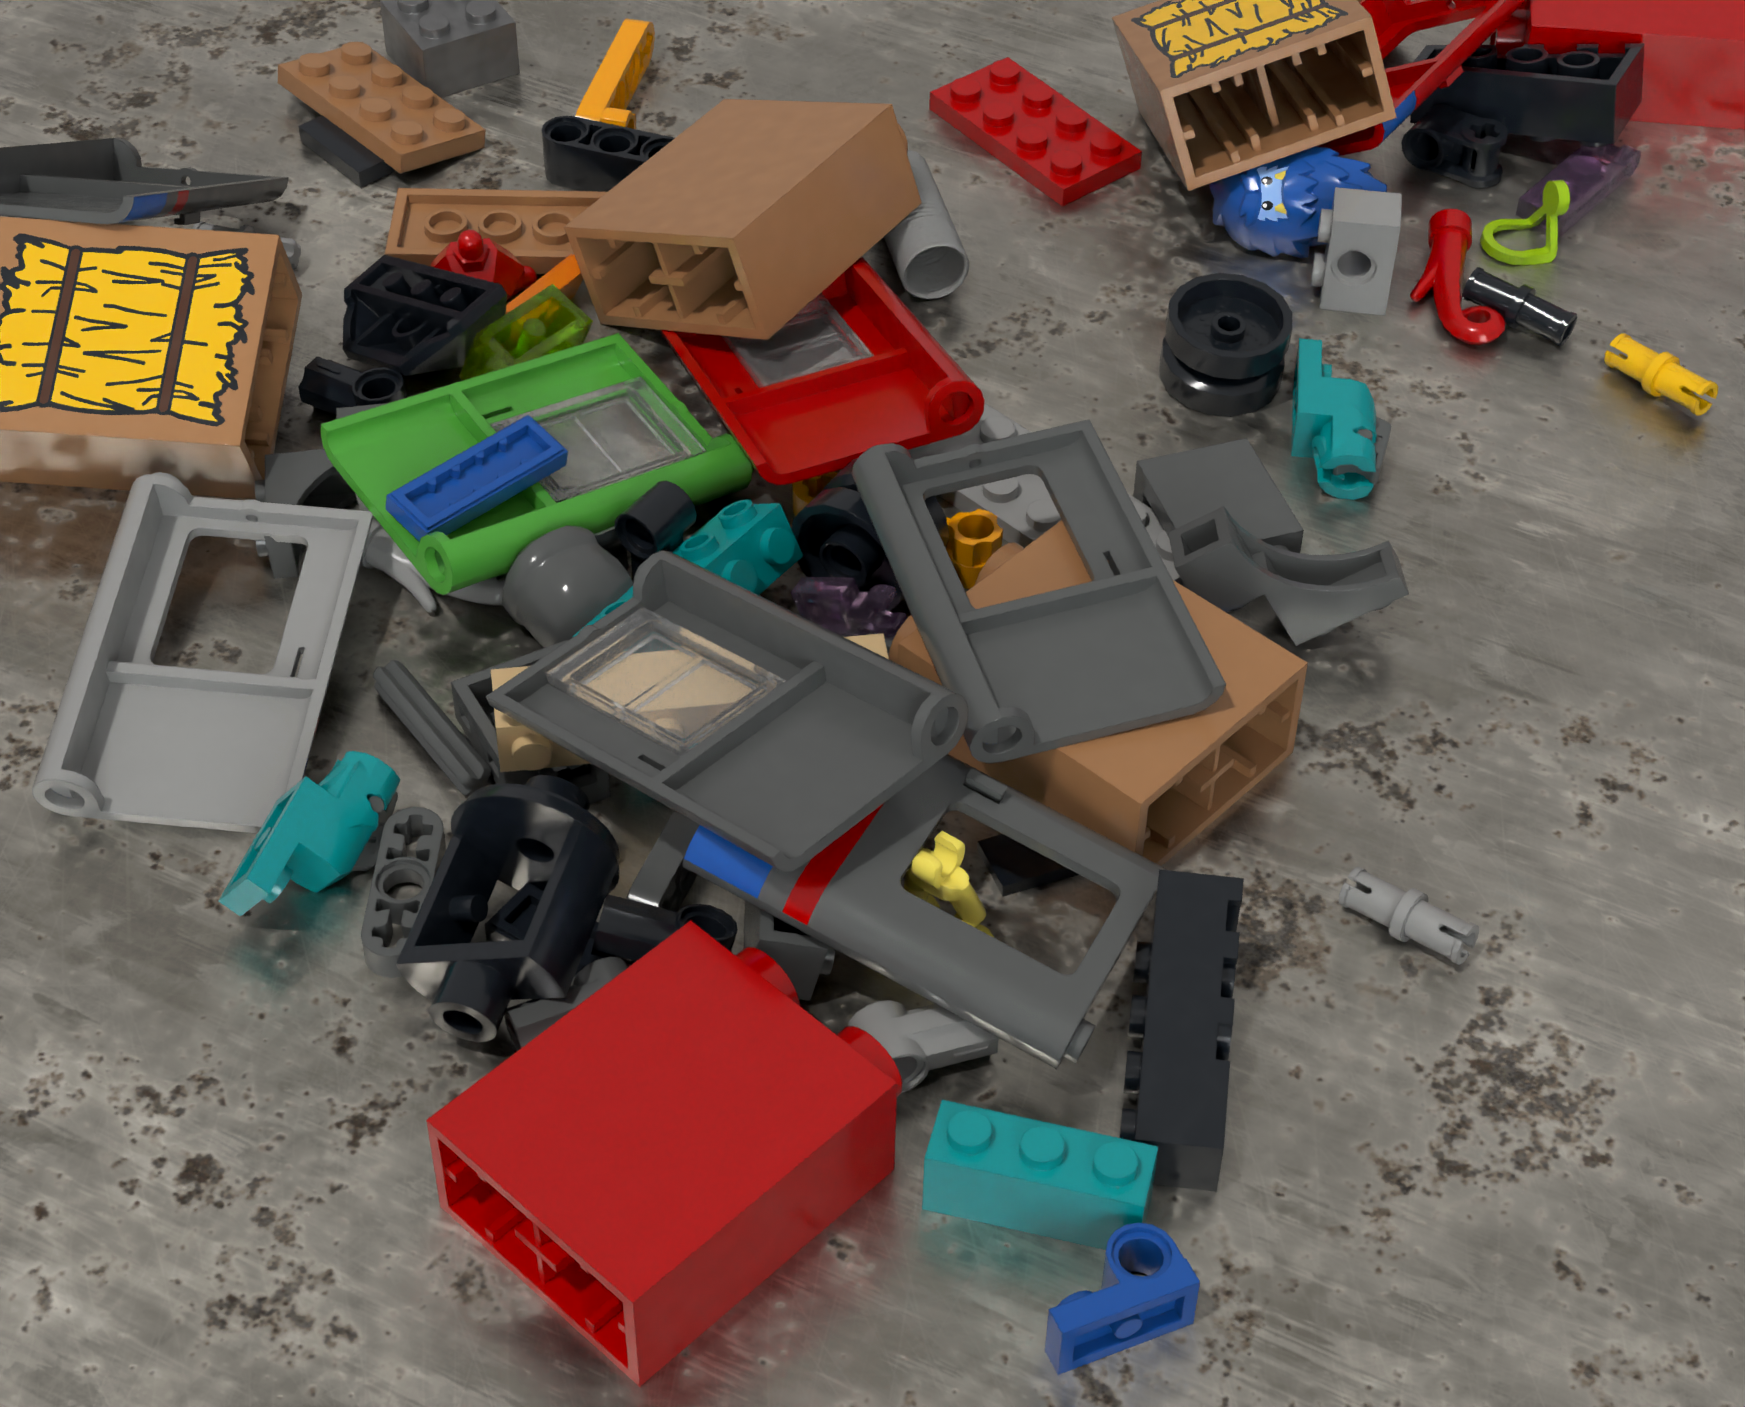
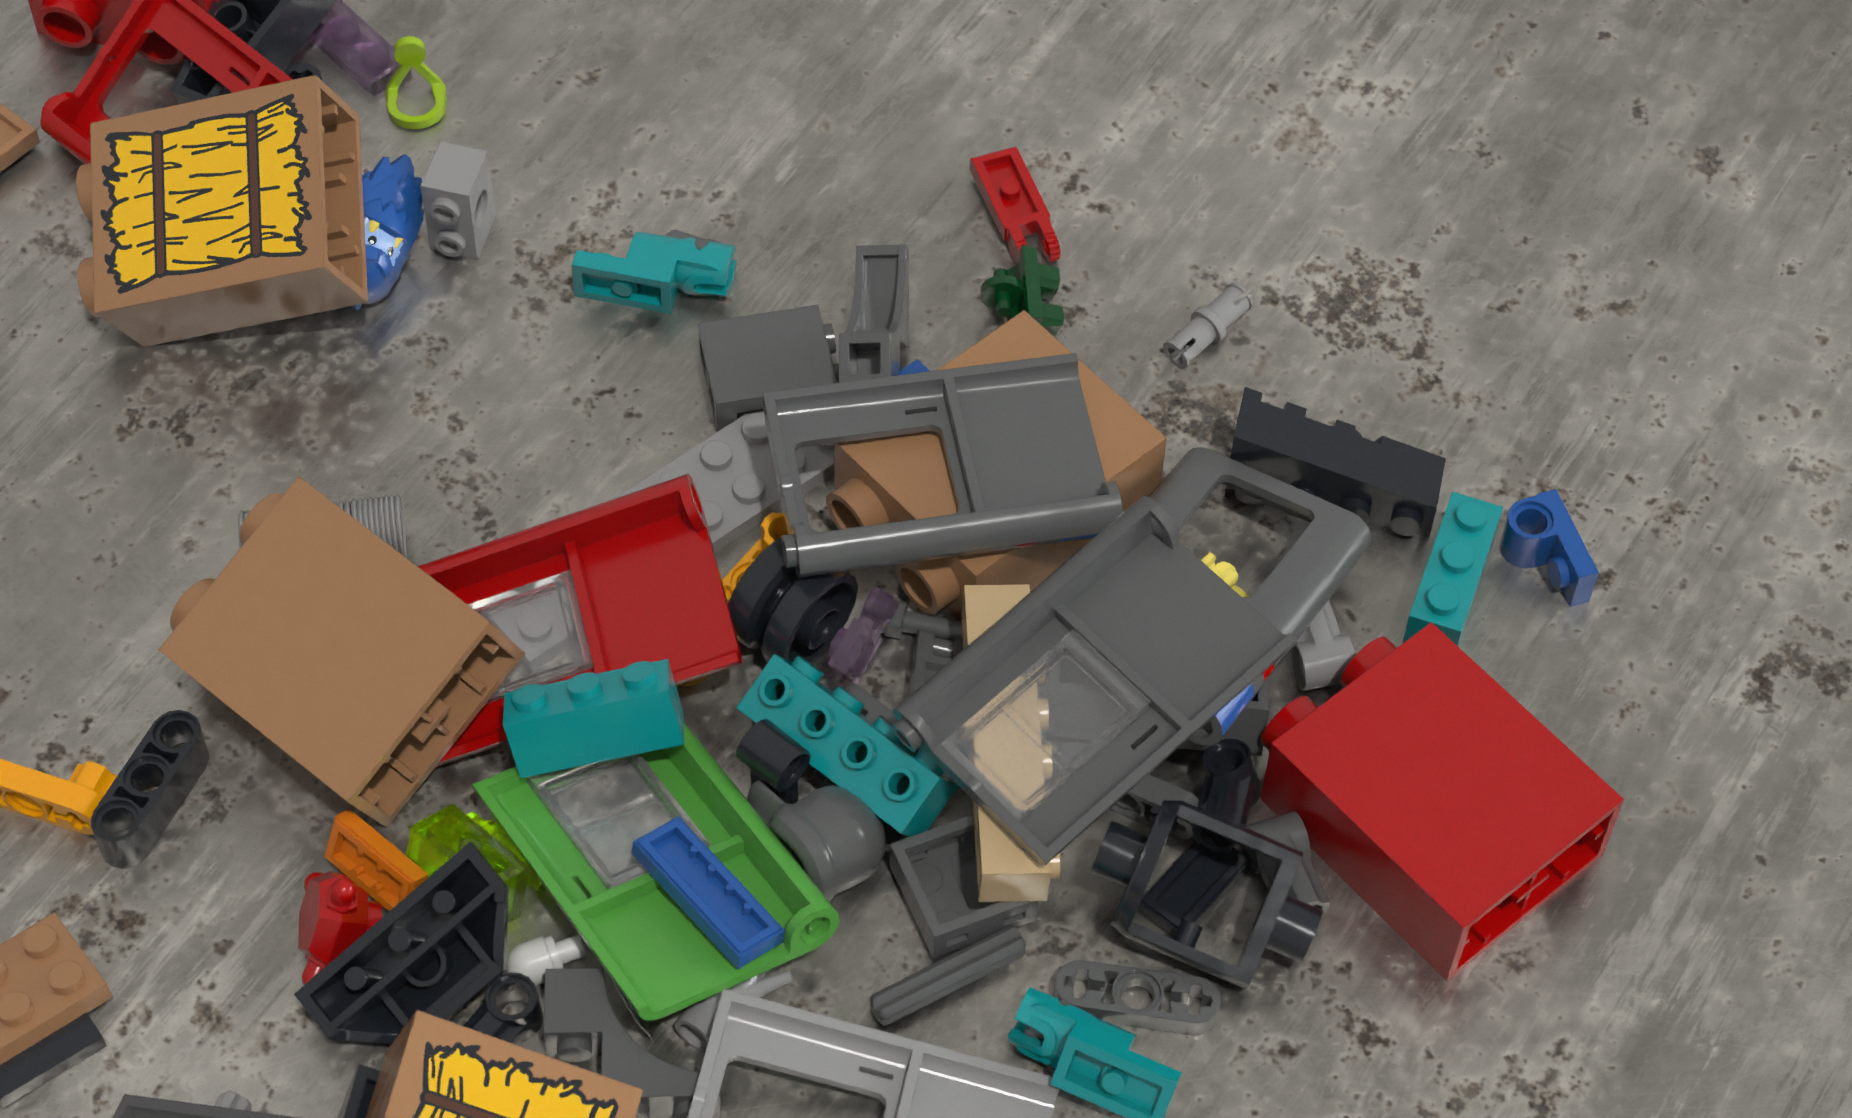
camera: 85 degrees left, 10 degrees up
medium nougat plate [385,188,607,274] -> none
red plate [929,57,1142,207] -> none
black wheel [1159,273,1292,417] -> none
red plant [1410,209,1506,345] -> none
black pin [1462,267,1578,347] -> none
yellow pin [1604,333,1718,416] -> none
none -> teal brick [503,659,685,778]
none -> red hinge [970,147,1061,264]
none -> dark green hips [980,245,1064,337]

